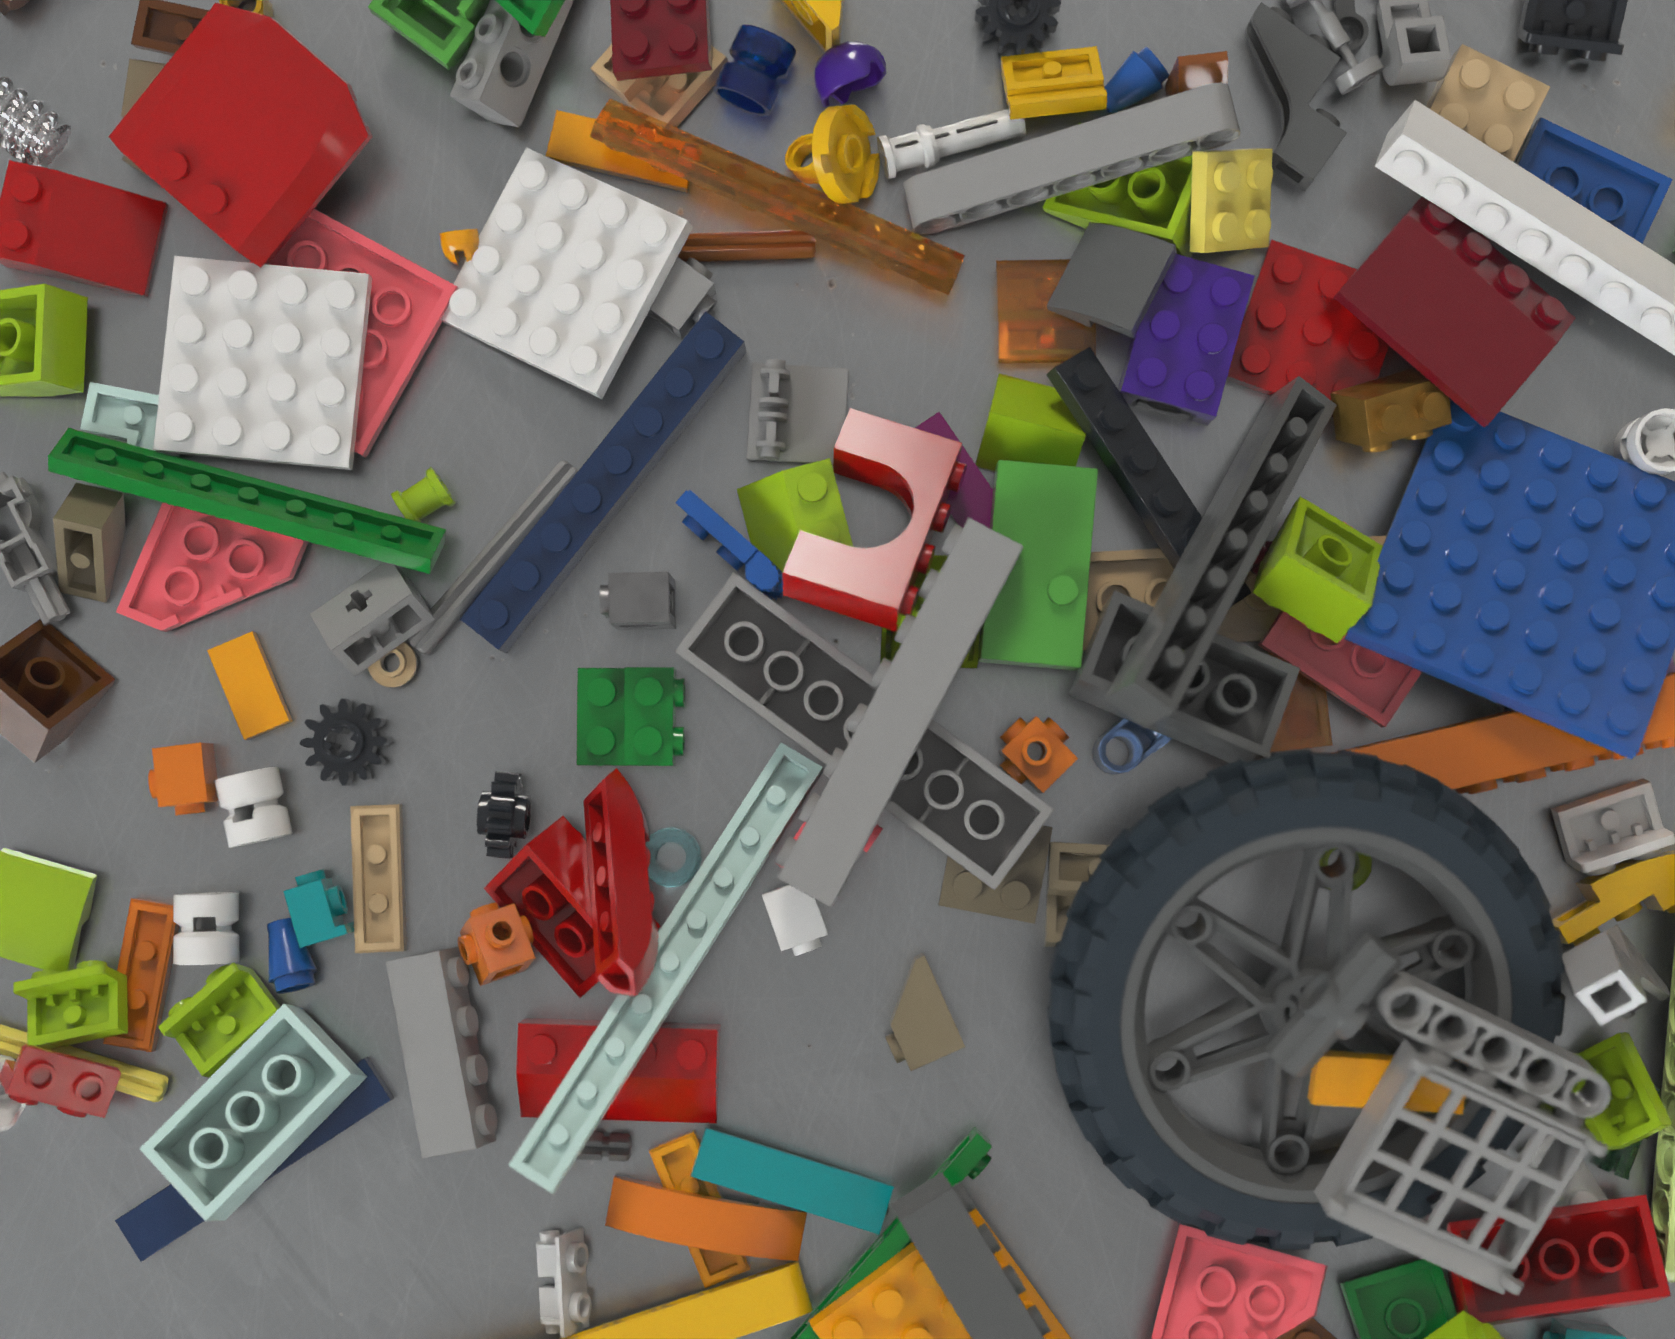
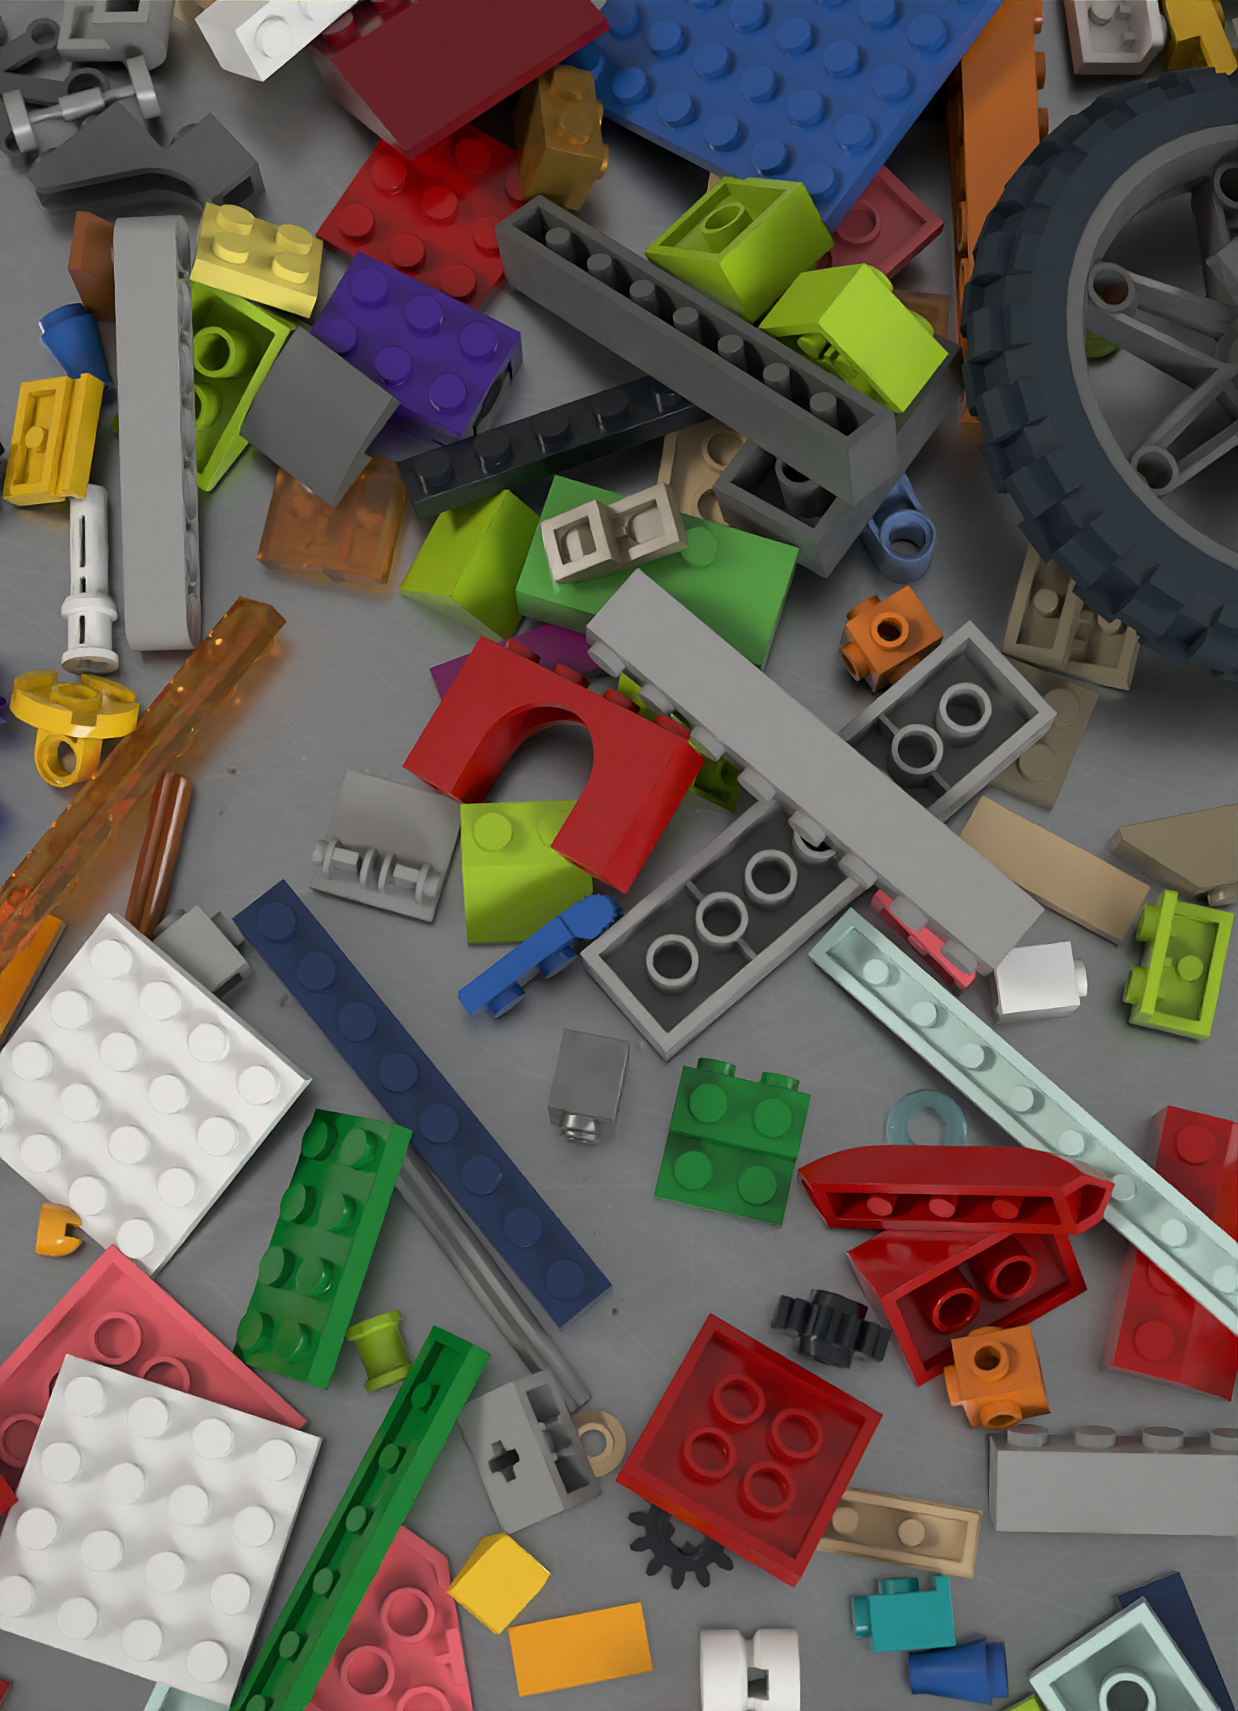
camera: 80 degrees left, 10 degrees down
none -> green plate [233,1108,413,1390]
none -> yellow slope [446,1533,551,1634]
none -> dark tan slope [539,482,690,584]
none -> red plate [615,1313,883,1588]
none -> lime brick [758,263,949,413]
none -> tan tile [959,795,1151,945]
none -> lime bracket [1123,889,1234,1041]

